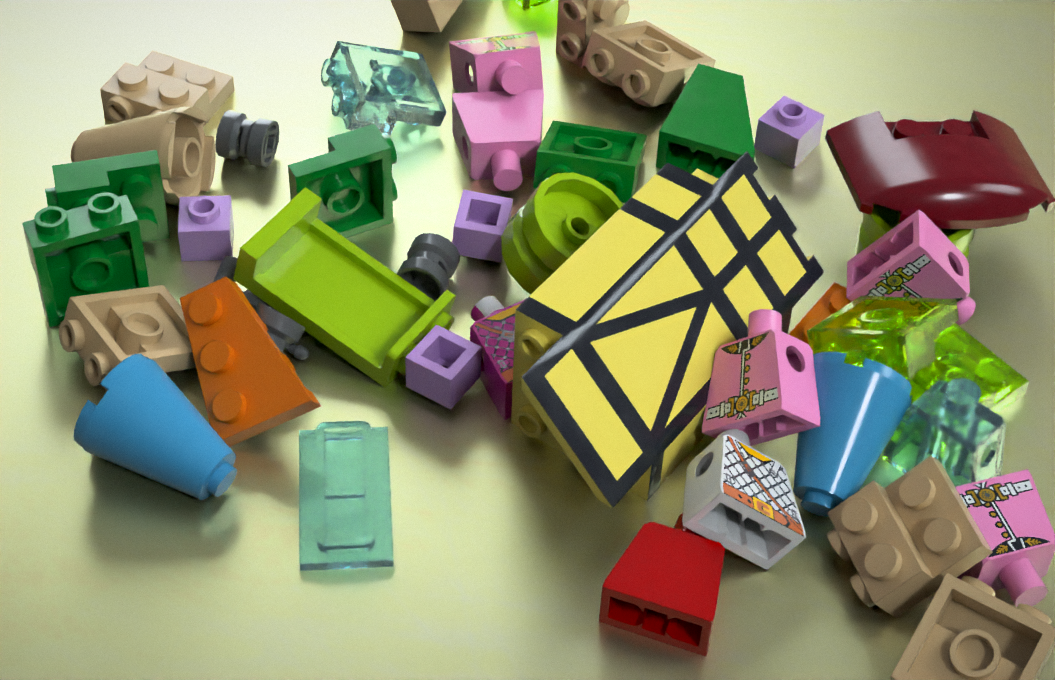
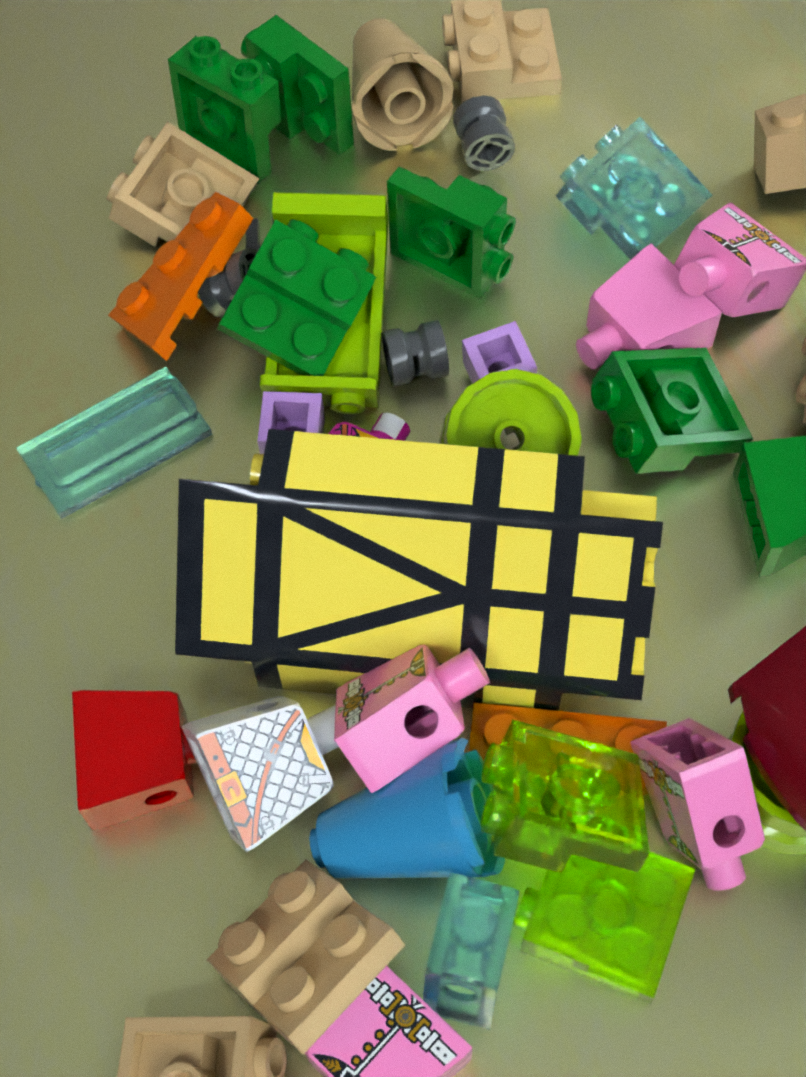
camera: 65 degrees right, 15 degrees up
dark azure cone [73,354,237,500] -> none
lavender plate [178,195,234,261] -> none
none -> green plate [217,219,377,376]

